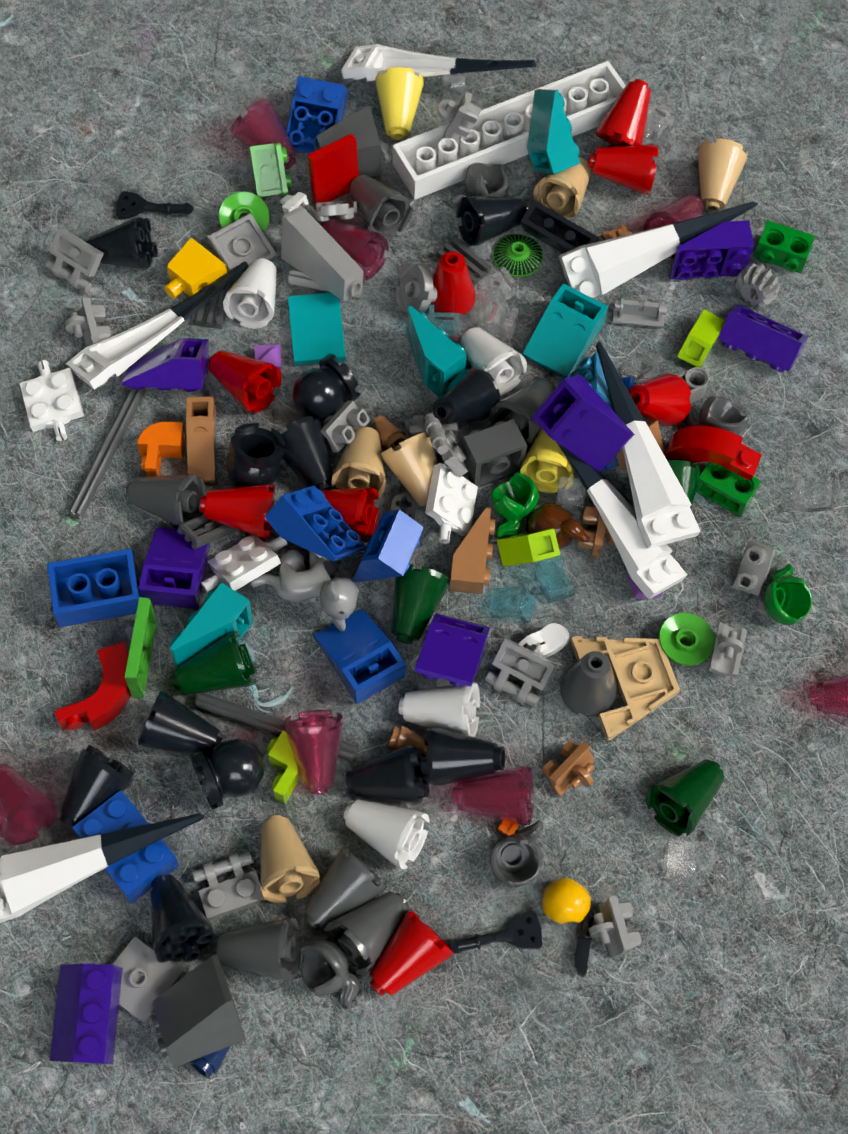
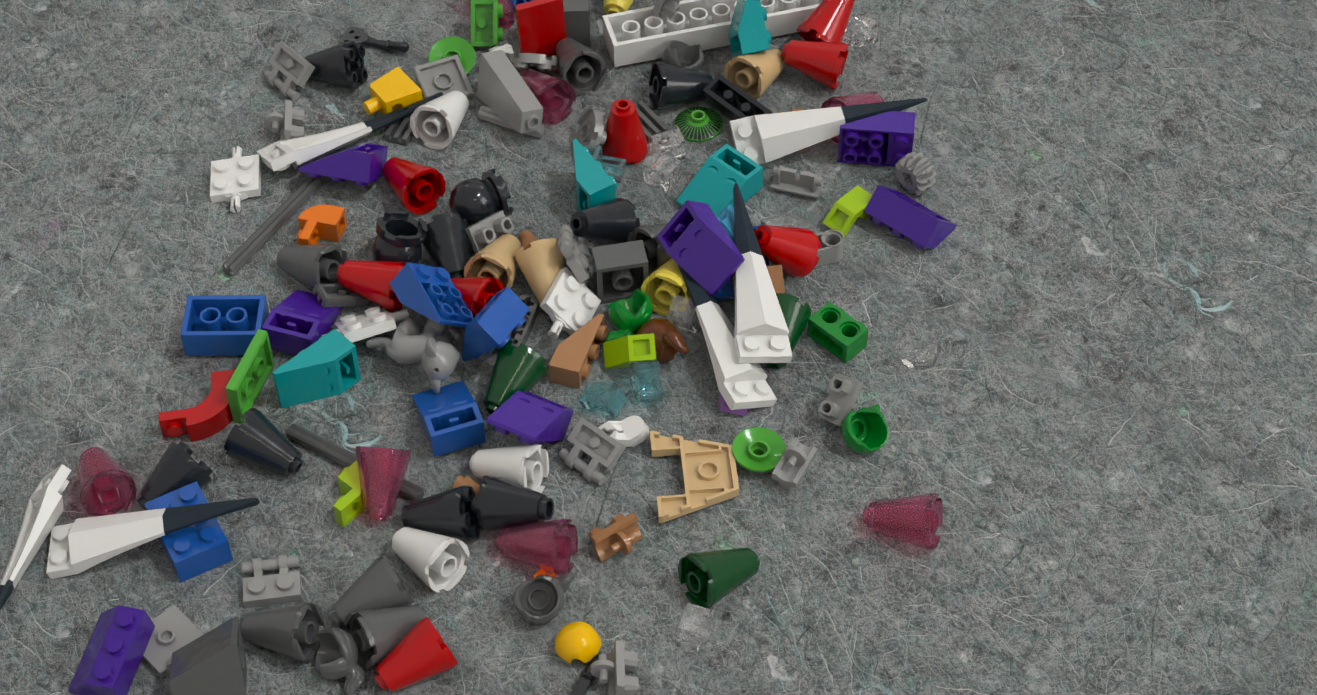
camera: 15 degrees right, 15 degrees down
black cone [151,875,215,963] -> none
dark green cone [173,631,256,695] -> none
medium nougat slope [186,397,216,483] -> none
black tile [190,739,264,810] -> none
medium lavender tile [254,344,282,371] -> none
tan cone [260,815,320,903] -> none
teal tile [288,293,346,366] -> none
black piece [448,911,542,954] -> none
white cone [461,327,527,396] -> none
dark grey cone [560,651,617,717] -> none
medium nougat hips [578,506,615,558] -> none
red arch [663,426,762,480] -> none
dark grey hair [684,396,749,435] -> none
tan cone [698,138,748,212] -> none
green brick [754,220,815,273] -> none

